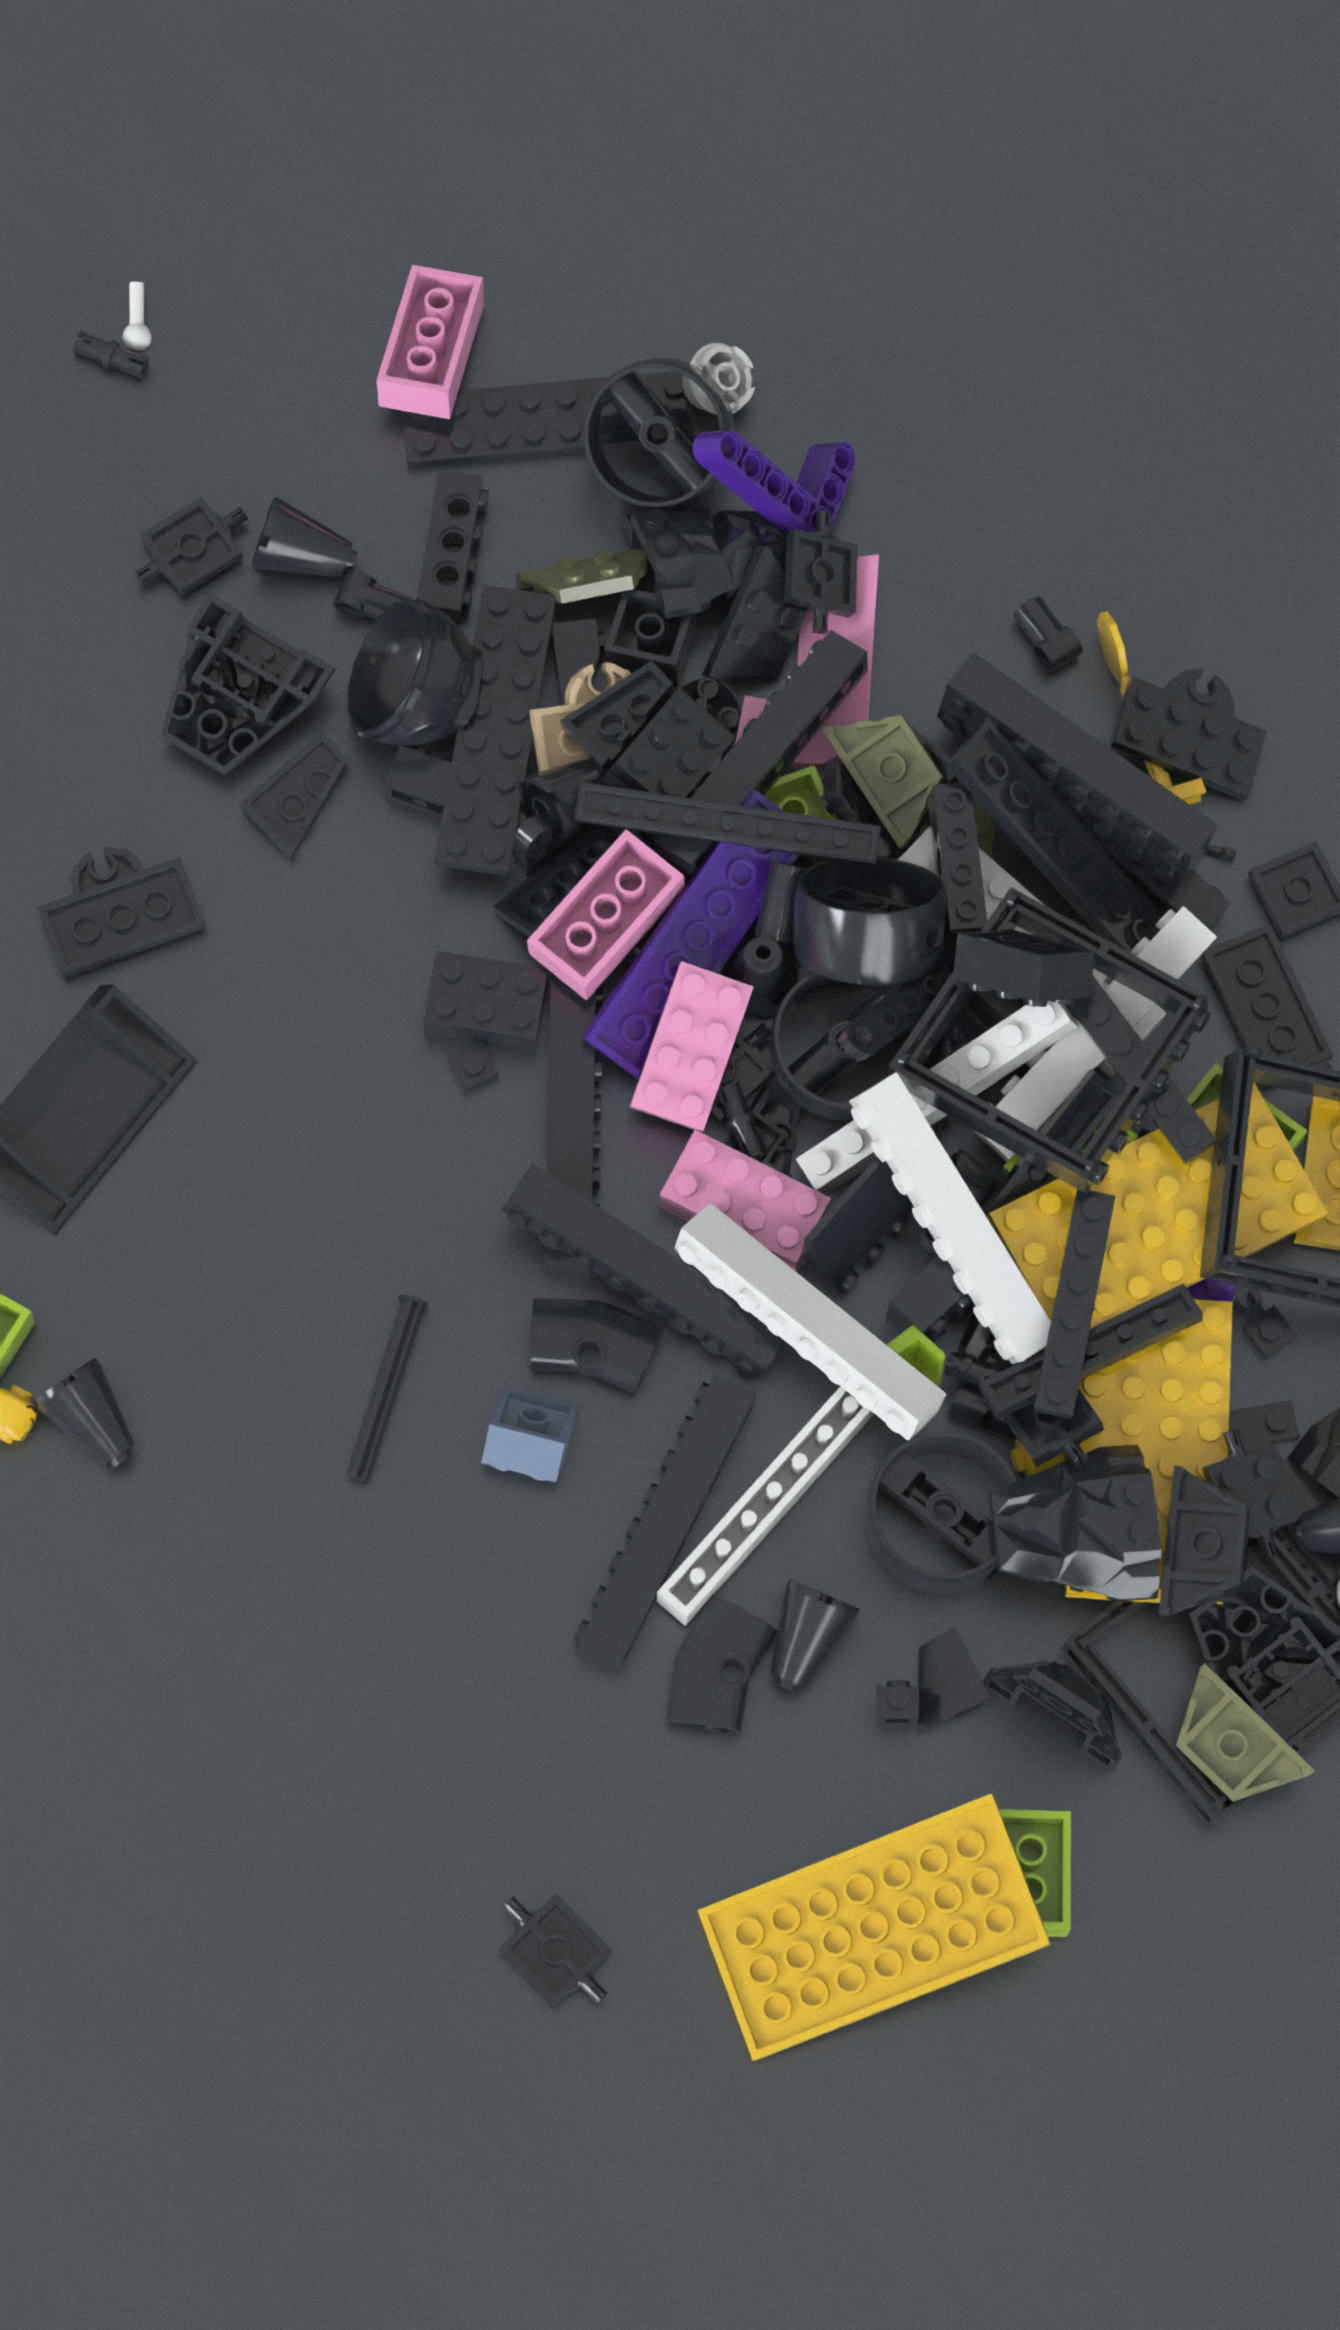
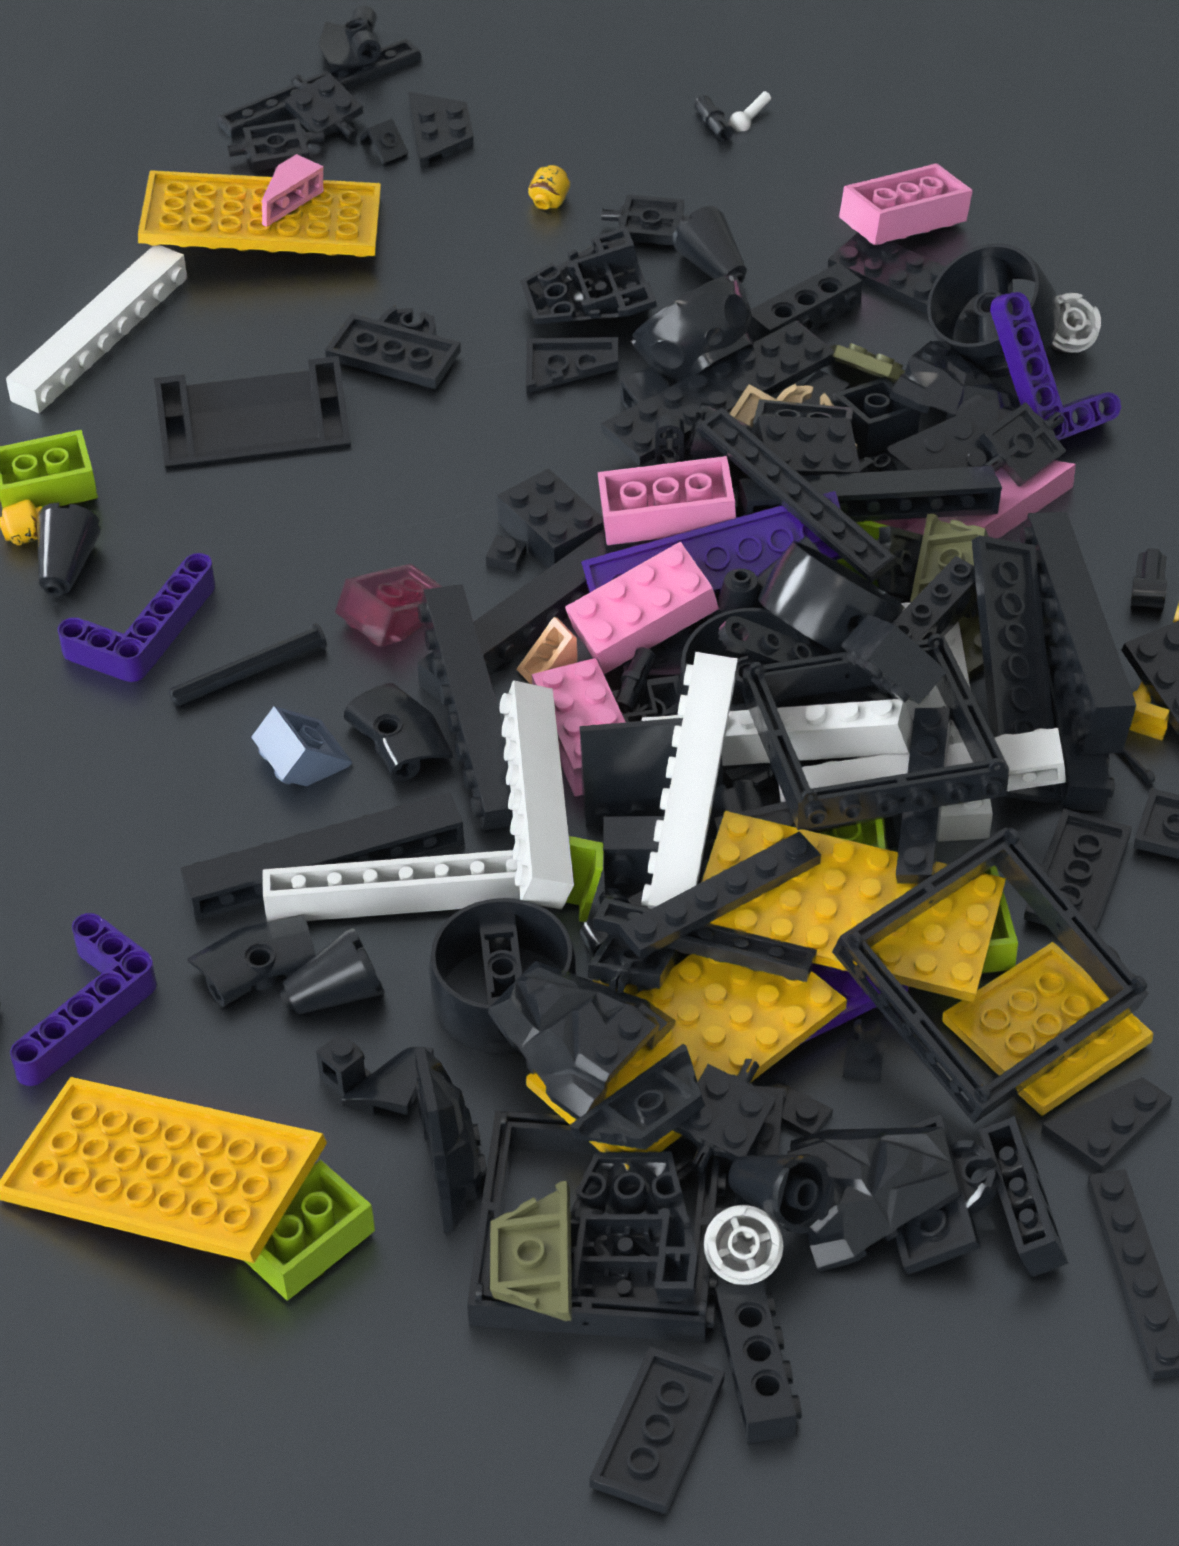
camera: 50 degrees right, 25 degrees down
none -> dark purple beam [10,913,157,1086]
none -> dark purple beam [58,553,215,682]
none -> clear pink slope [335,564,442,646]
none -> light nougat slope [517,617,578,684]
none -> yellow head [528,165,570,210]

